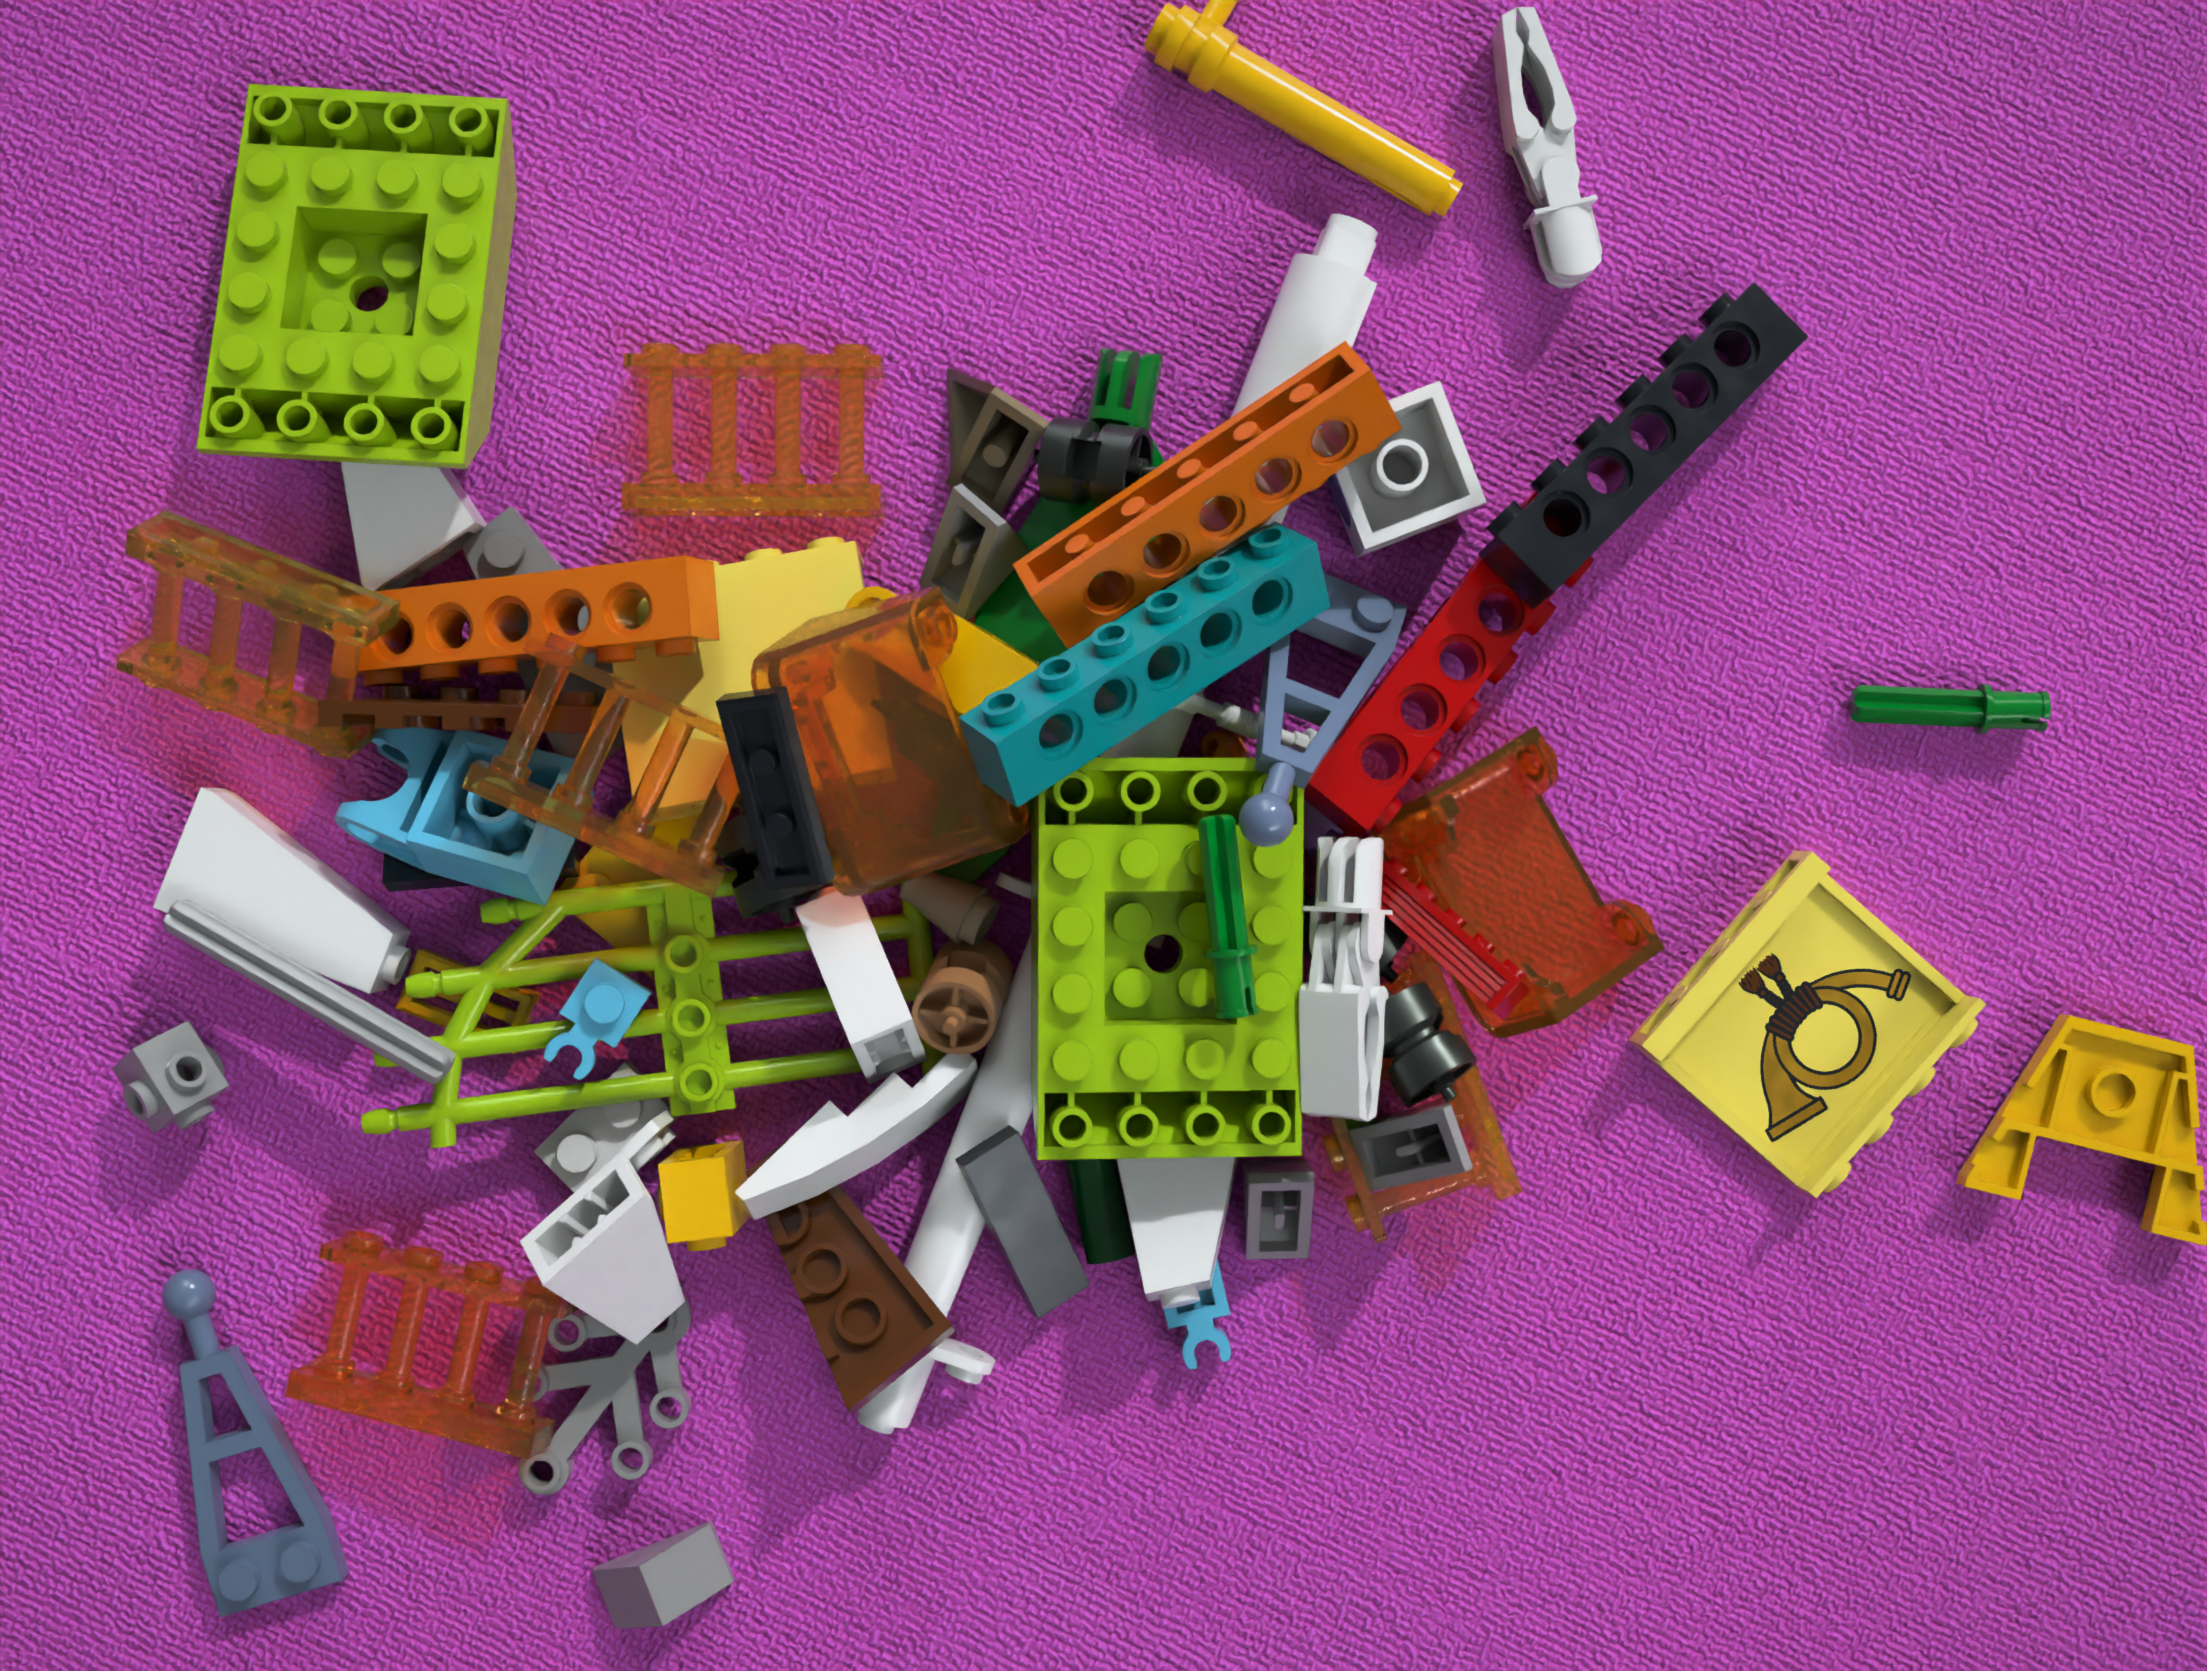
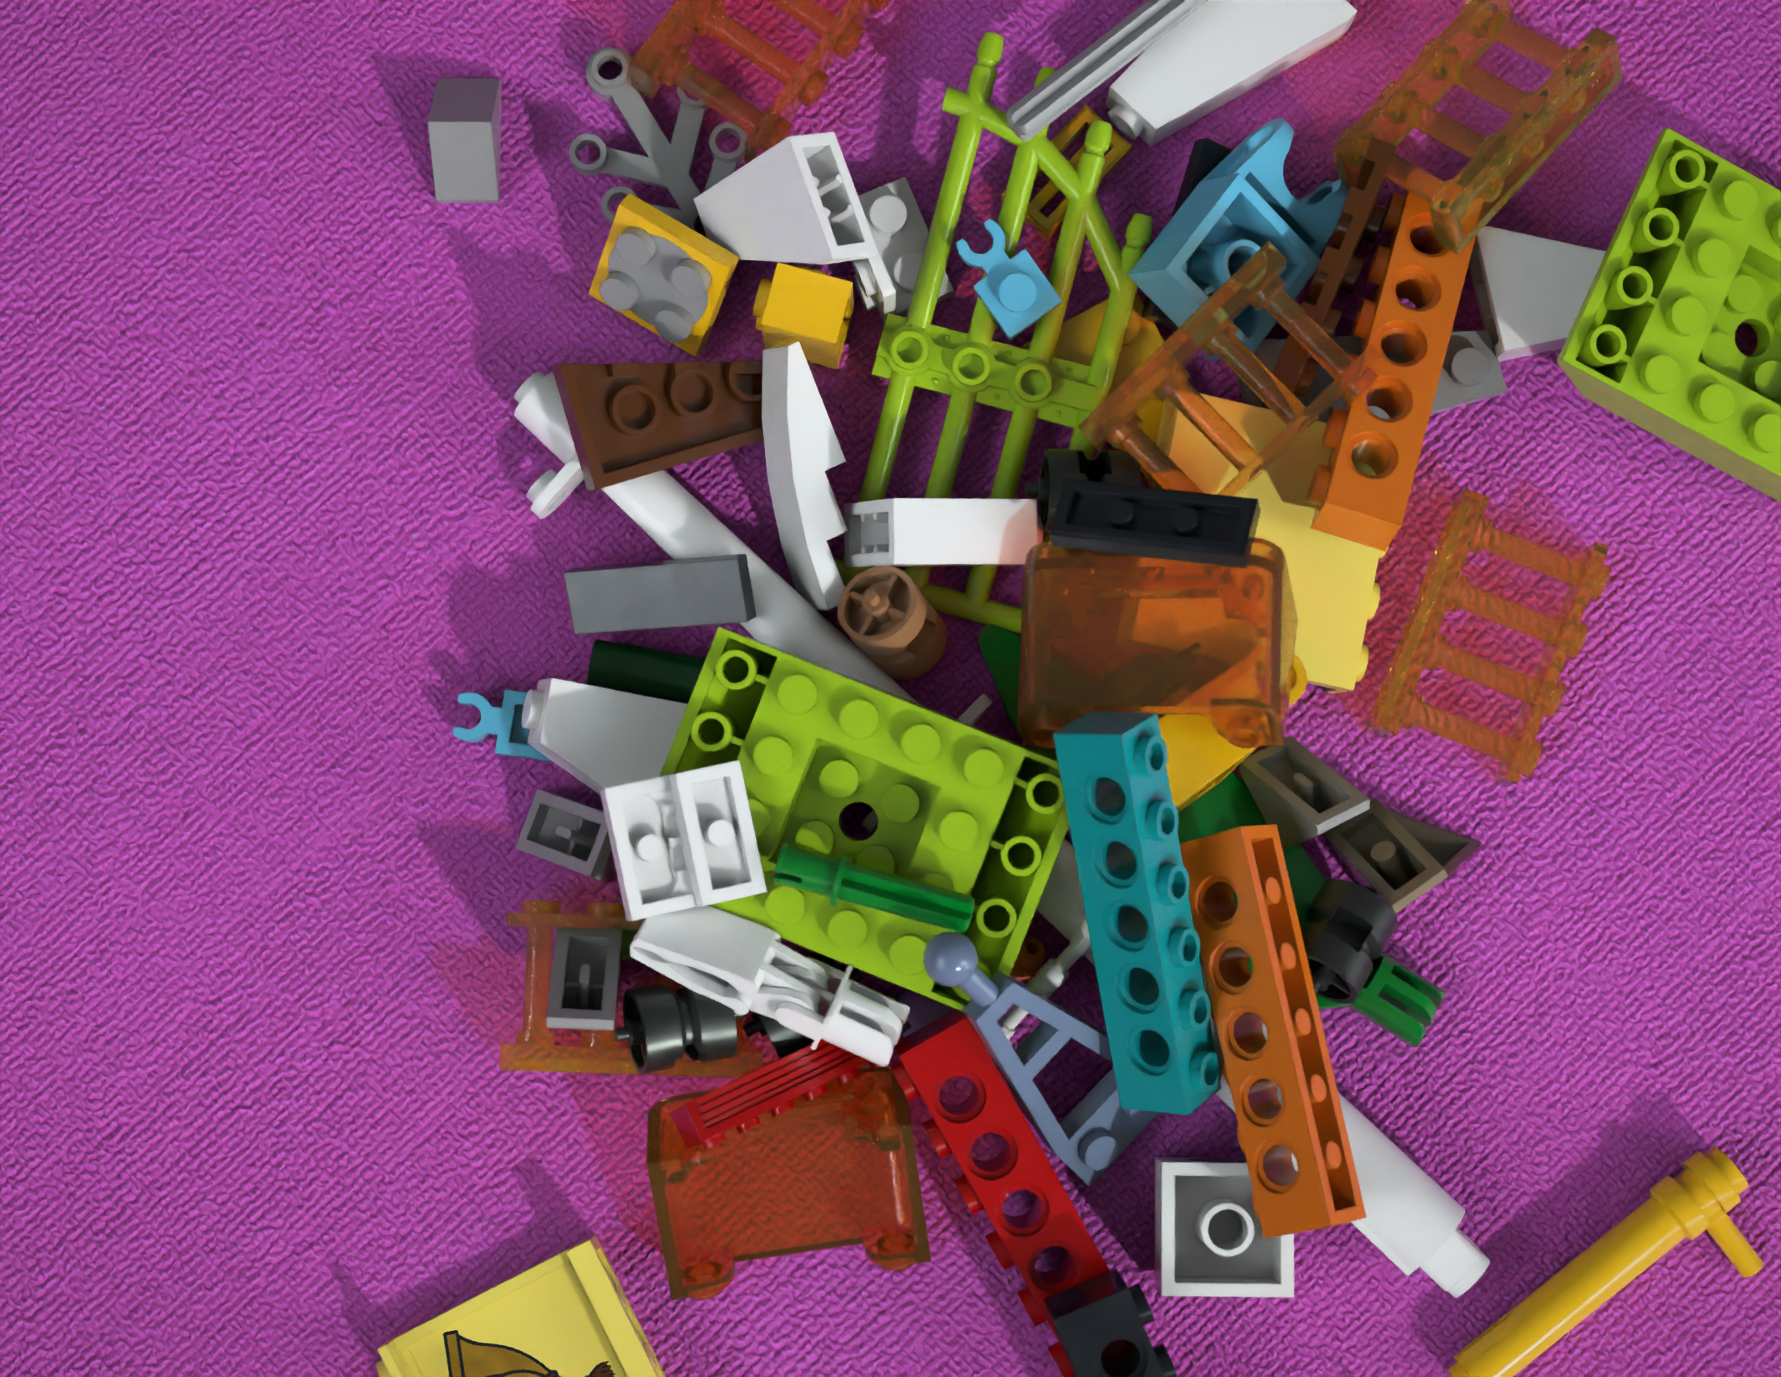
camera: 110 degrees right, 5 degrees down
dark tan cone [899,864,1000,946] -> none
none -> piece [588,193,740,357]
none -> white slope [599,760,767,921]

